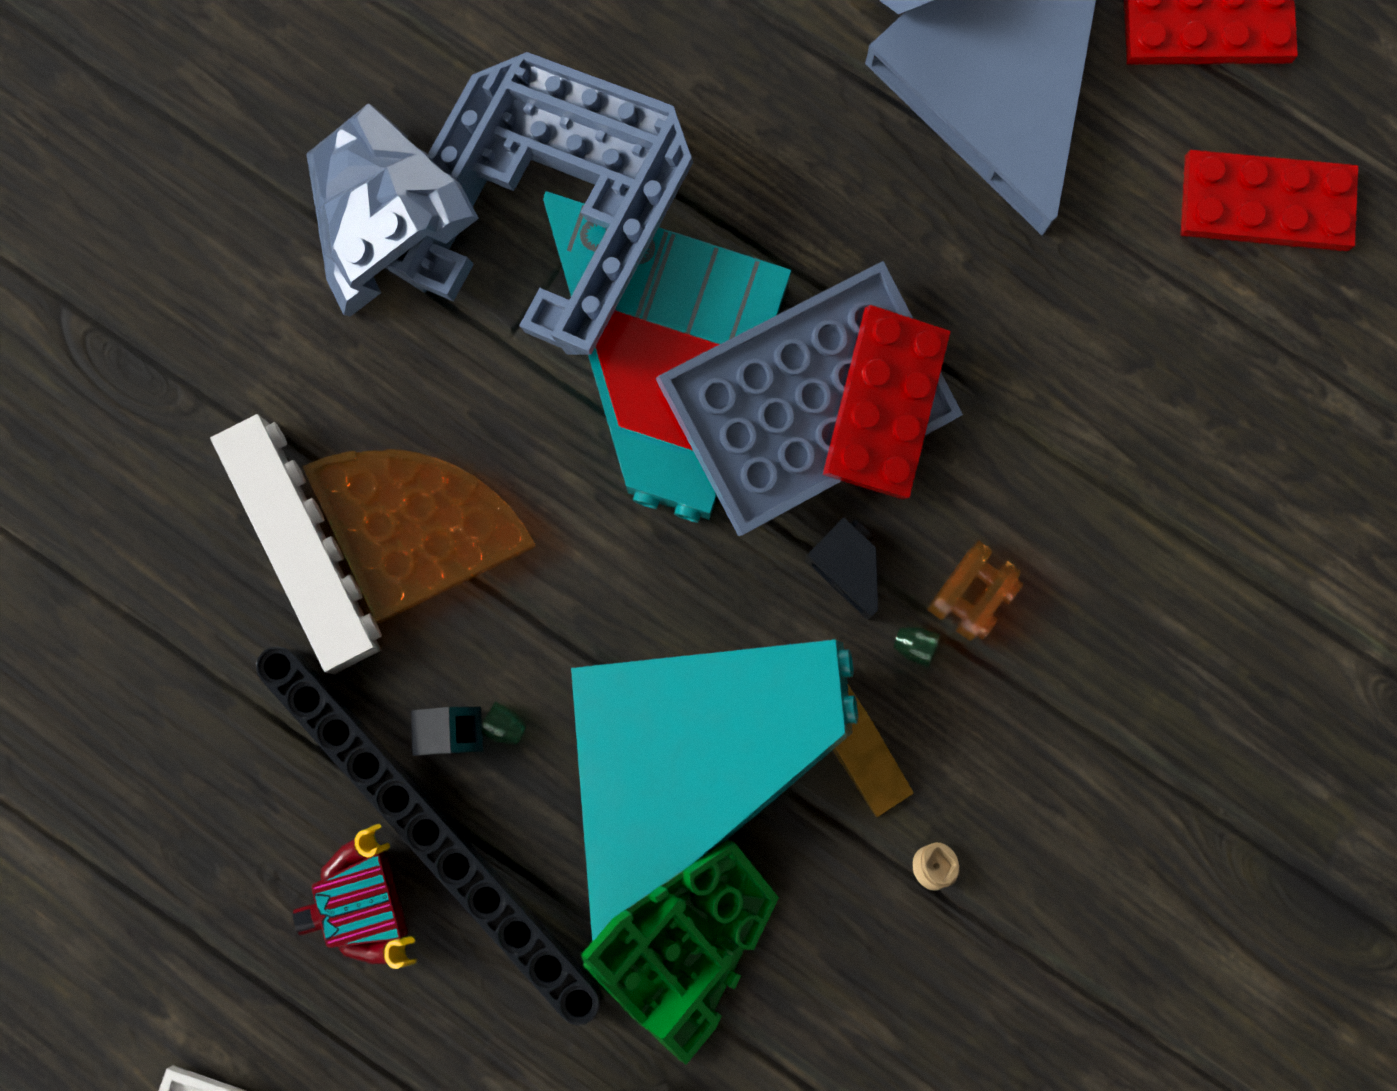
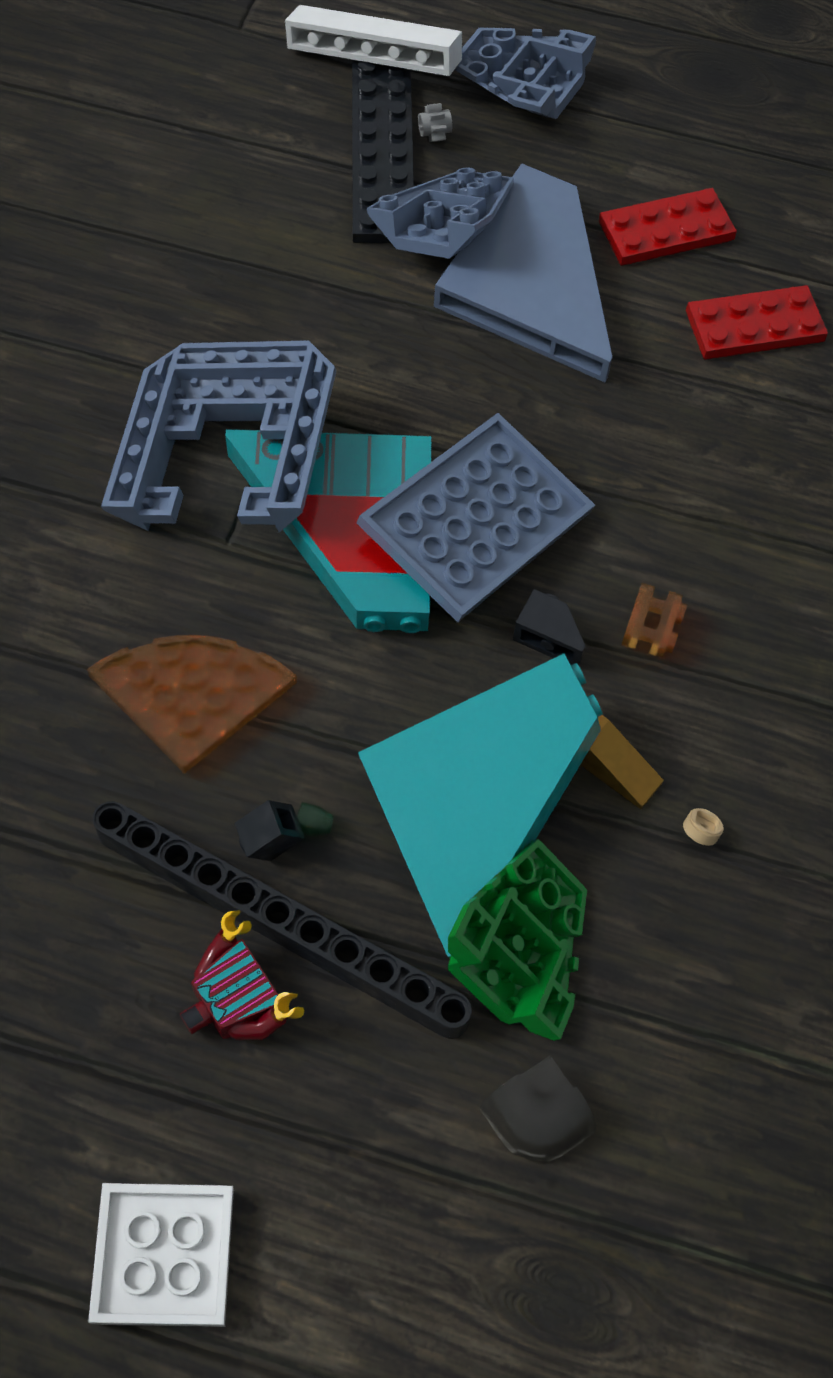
camera: 20 degrees left, 20 degrees down
white brick [210,414,382,674] -> none
sand blue wedge [307,103,479,317] -> none
red plate [822,305,951,500] -> none
clear green hose [893,627,941,667] -> none

